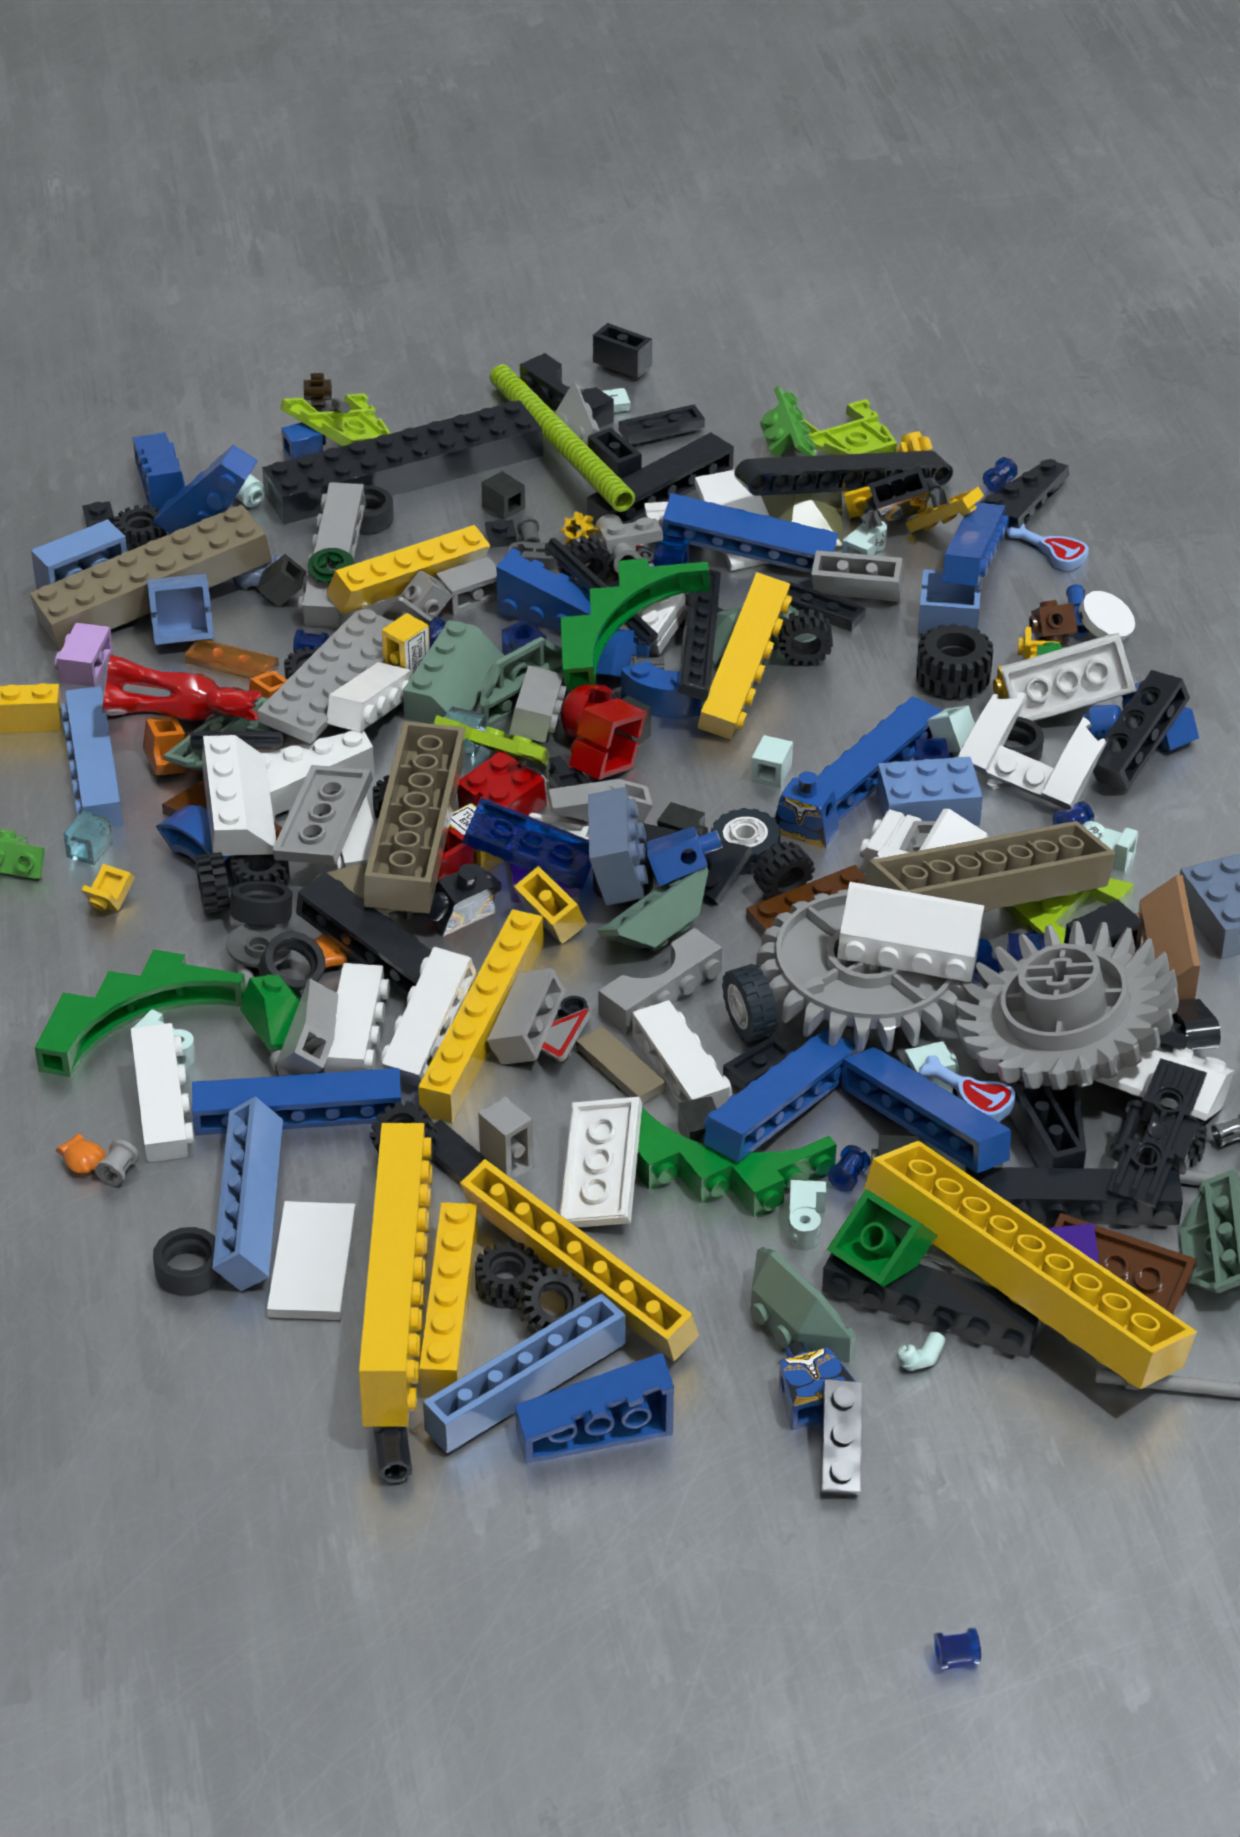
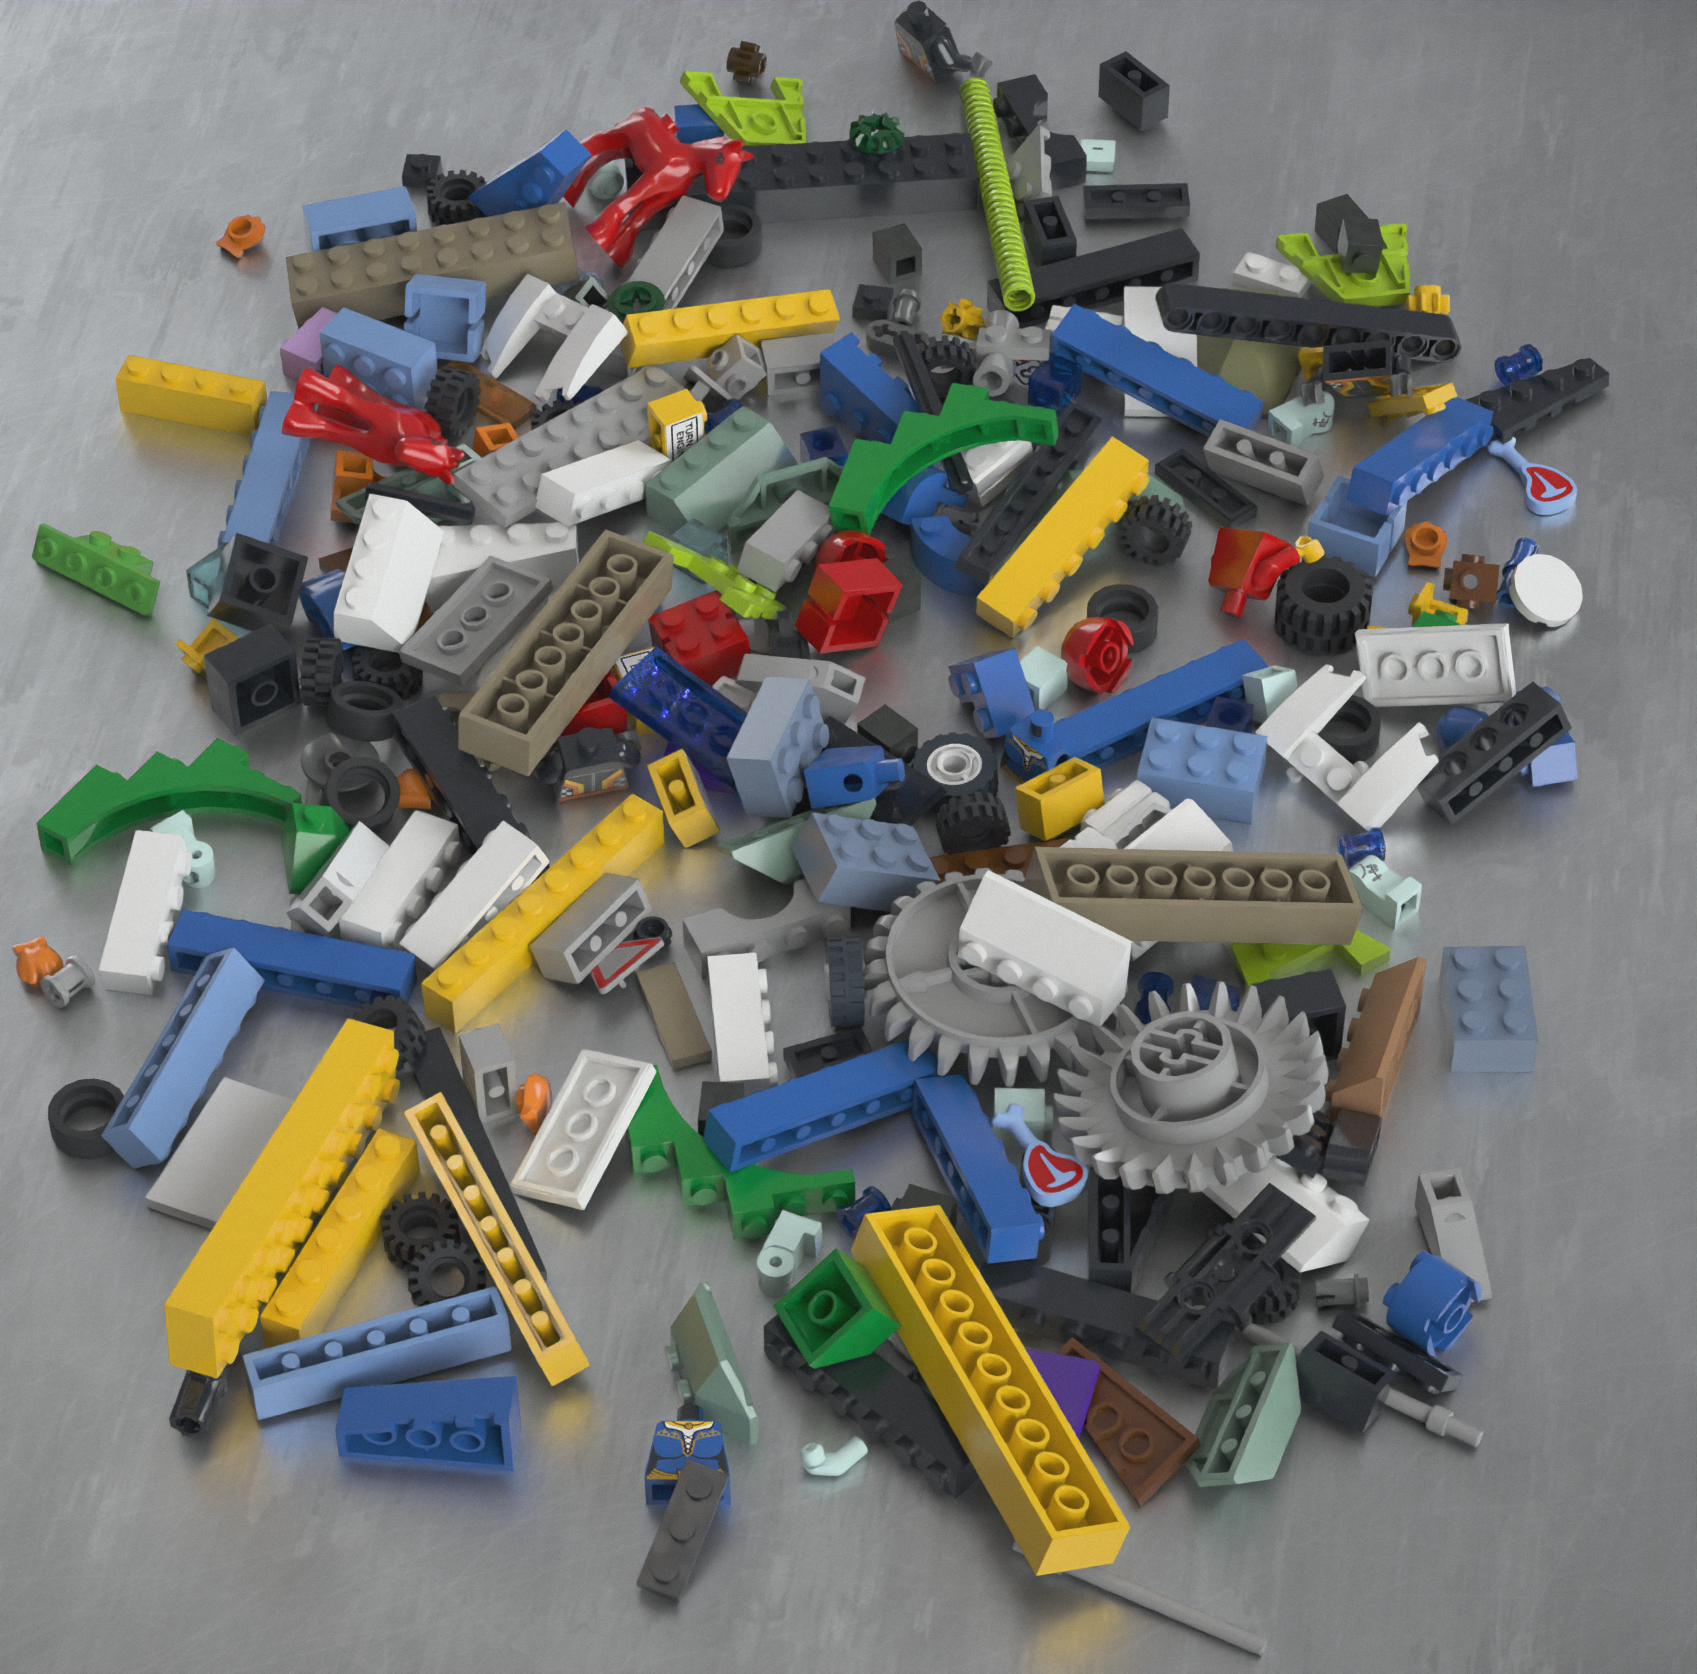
camera: 20 degrees right, 5 degrees up
blue wedge [132,432,185,511] -> none
dark grey bar [331,398,350,413] -> none
bright green bracket [759,386,817,457] -> none
none -> black brick [204,623,302,736]
none -> black brick [207,533,308,635]
none -> medium blue brick [319,307,438,411]
none -> black tyre [424,366,481,436]
none -> white wedge [480,274,628,402]
none -> orange animal [516,1073,552,1136]
none -> red animal [563,107,755,270]
none -> sand blue brick [792,812,940,912]
none -> dark green gear [849,111,905,153]
none -> black torso [894,1,993,85]
none -> blue brick [948,648,1036,738]
none -> yellow brick [1015,757,1105,841]
none -> red cylinder [1061,617,1133,694]
none -> black tyre [1086,584,1159,654]
none -> red torso [1208,527,1324,618]
none -> pearl dark grey brick [1314,194,1369,254]
none -> pearl dark grey brick [1337,217,1383,274]
none -> orange animal [1404,521,1448,569]

